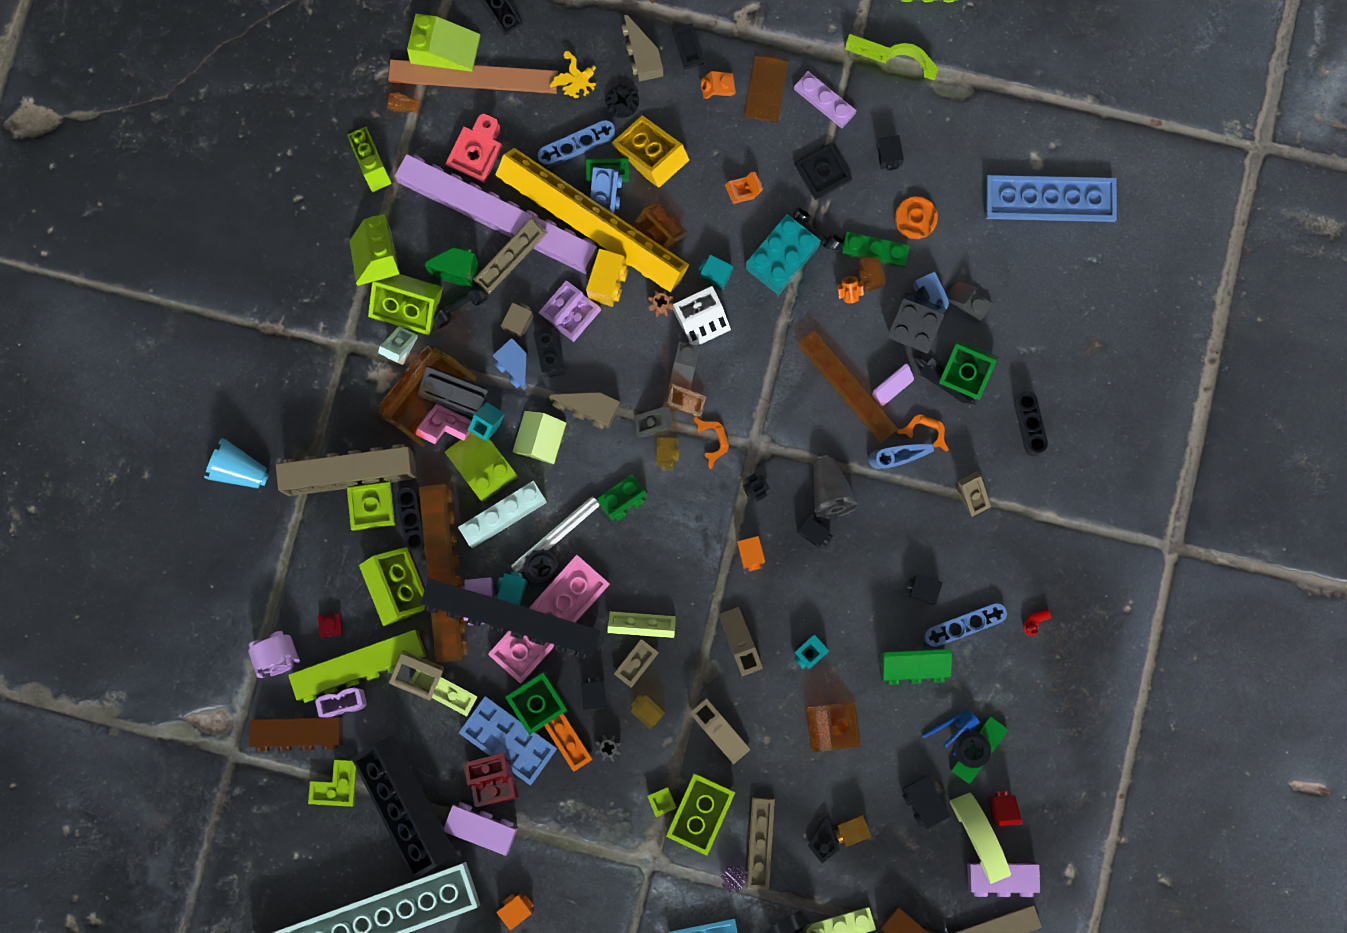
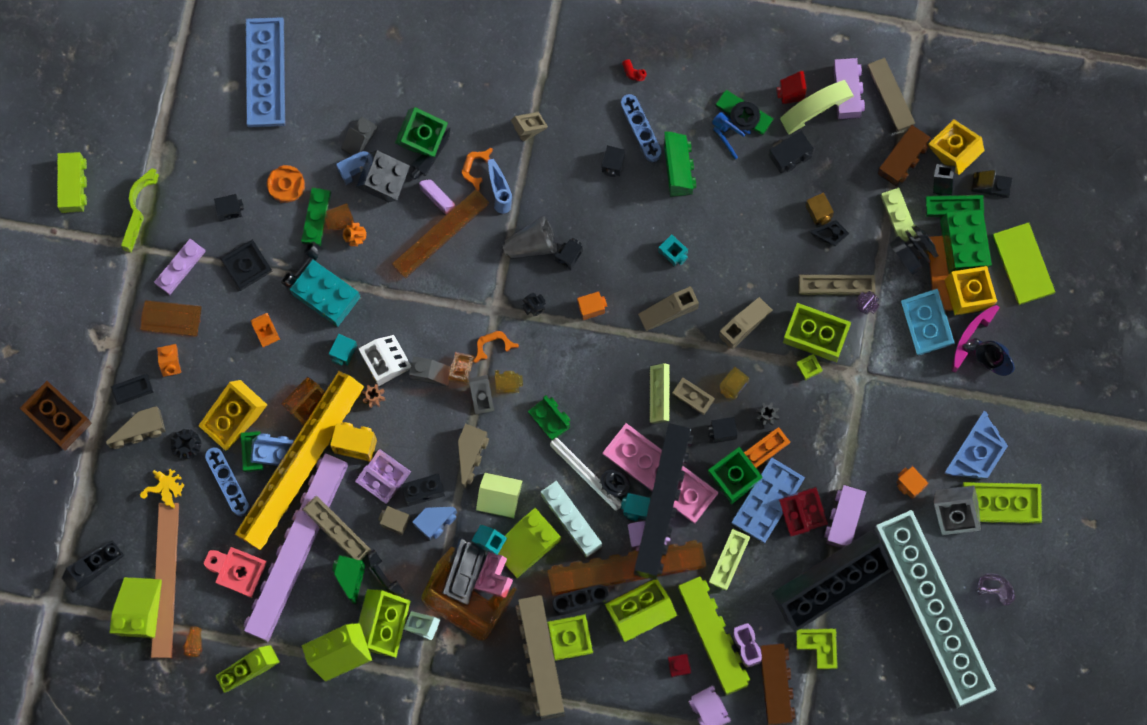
camera: 95 degrees left, 5 degrees down
dark tan tile [389,650,444,700] -> none
clear orange slope [806,702,861,752] -> none
black beam [1014,391,1048,456] -> none

